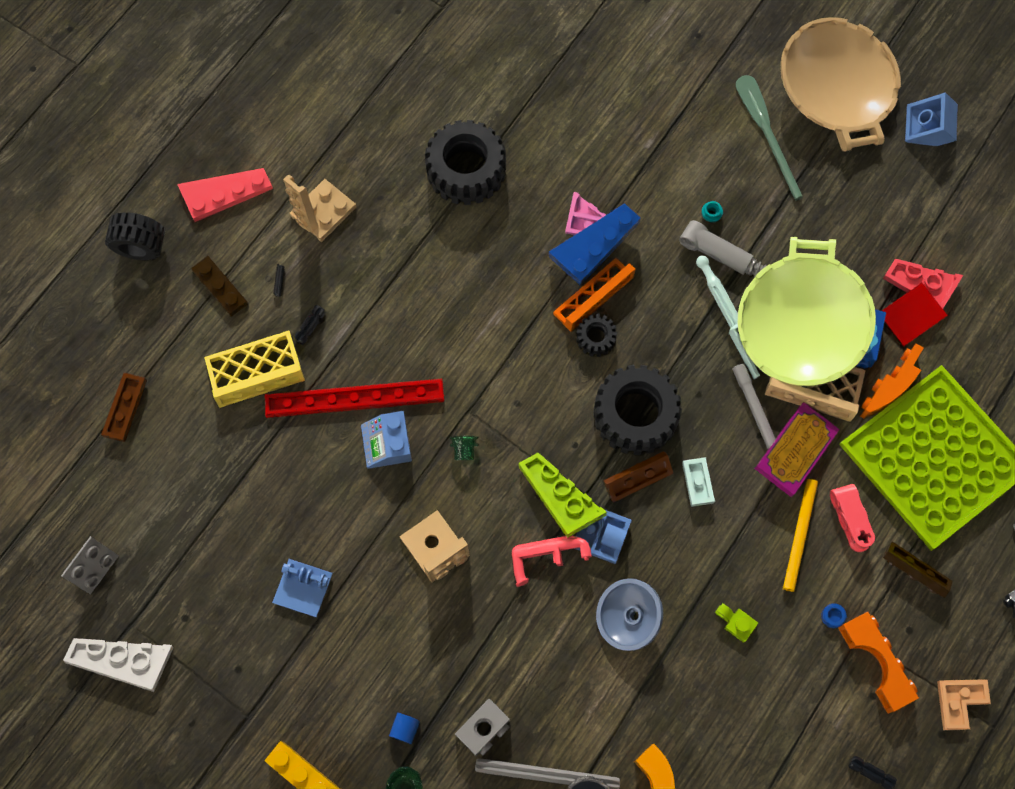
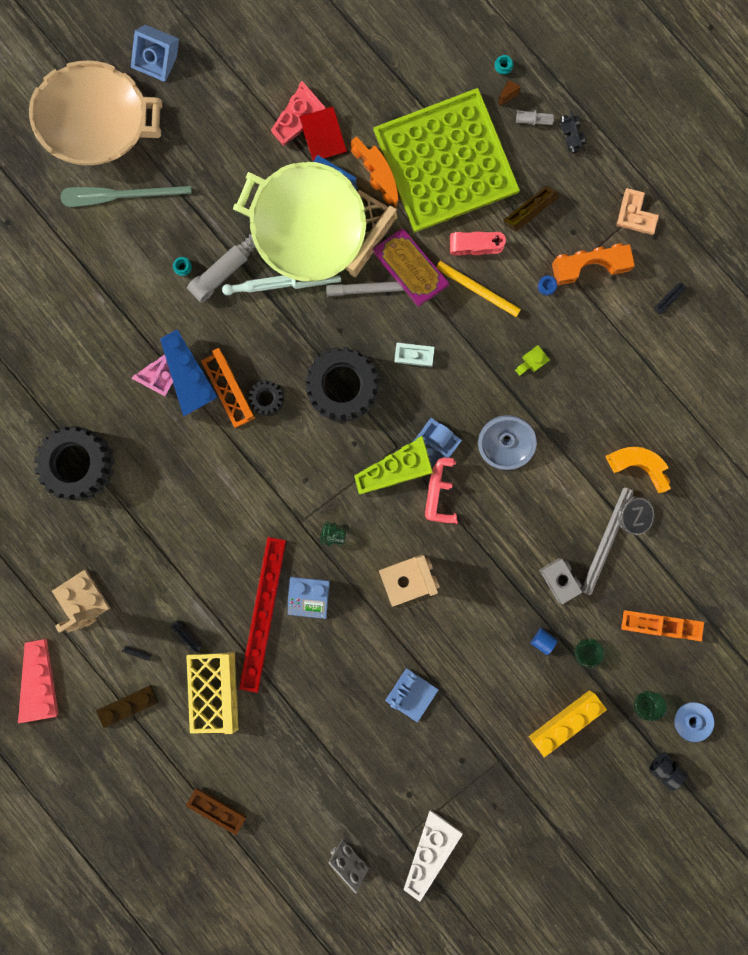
camera: 75 degrees left, 15 degrees up
black tyre [105,213,165,260] -> none
reddish brown plate [603,451,673,503] -> none

